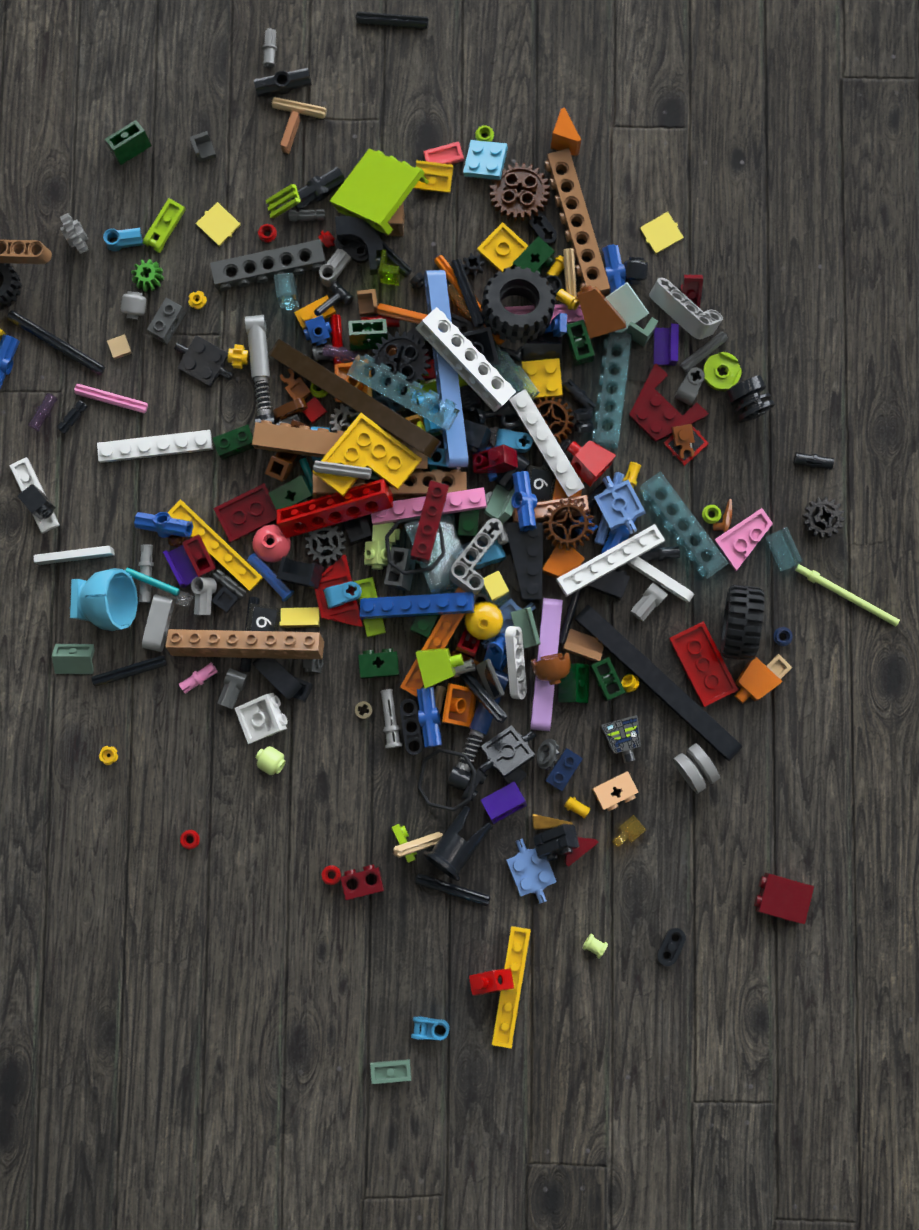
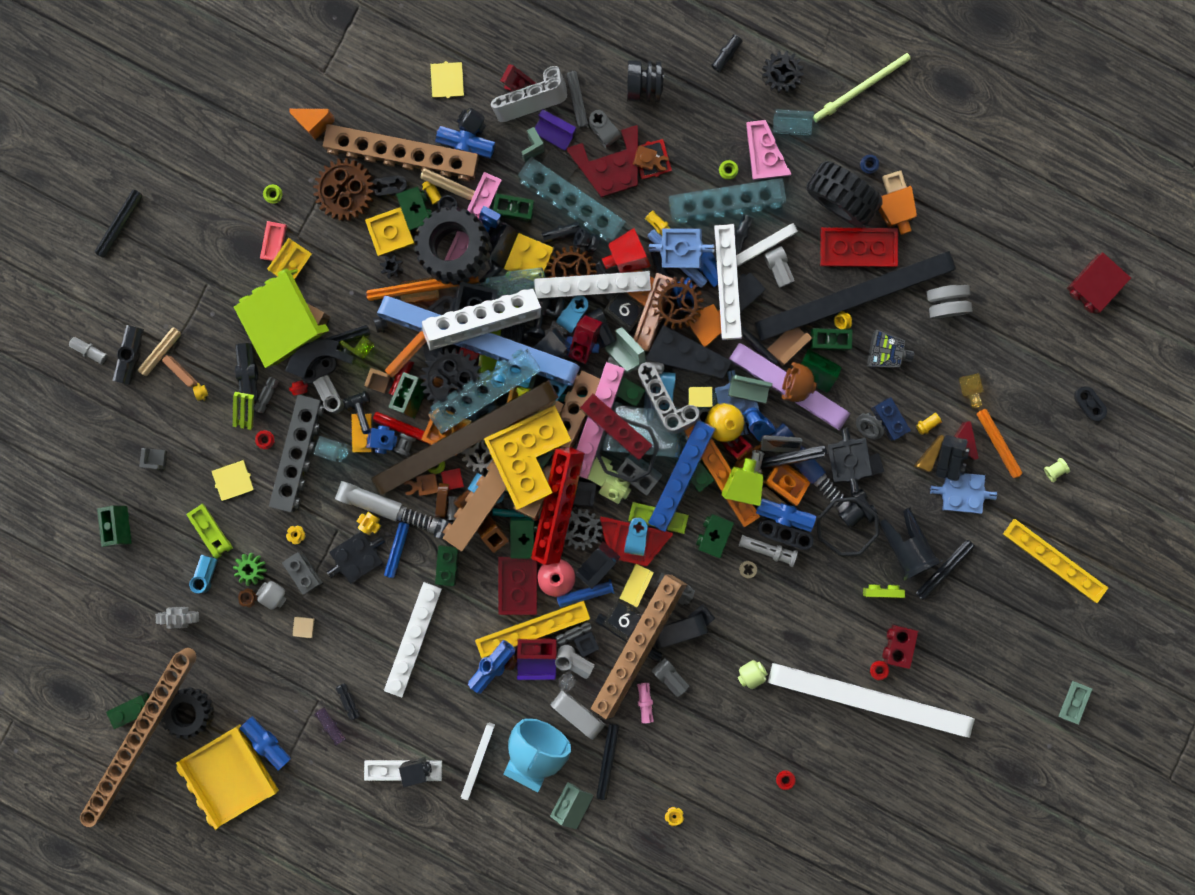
camera: 65 degrees left, 5 degrees up
black axle [7,310,105,375] -> none
bright pink axle [74,384,148,413] -> none
teal bar [125,567,180,596] -> none
light grey pin [138,544,154,603] -> none
white plate [235,693,288,744] -> none
light grey axle [313,461,371,479] -> none
clear purple pin [322,344,360,362] -> none
tan axle [393,832,443,858] -> none
dark azure piece [411,1017,450,1040] -> none
black axle [451,259,484,327] -> none
medium azure plate [463,140,508,180] -> none
red torso [469,969,515,996] -> none
dark purple panel [481,782,527,824] -> none
white beam [505,626,527,700] -> none
blue piece [511,471,537,531] -> none
yellow pin [555,289,580,311] -> none
dark orange slope [577,285,626,338] -> none
light nougat brick [592,771,638,811] -> none
light aqua tile [605,282,649,335] -> none
lime plate [703,352,742,391] -> none
dark orange bar [713,499,732,532] -> none
none -> yellow plate [193,383,208,401]
none -> reddish brown plate [238,588,257,607]
none -> blue axle [384,522,409,578]
none -> white beam [768,663,975,738]
none -> orange axle [977,409,1022,478]

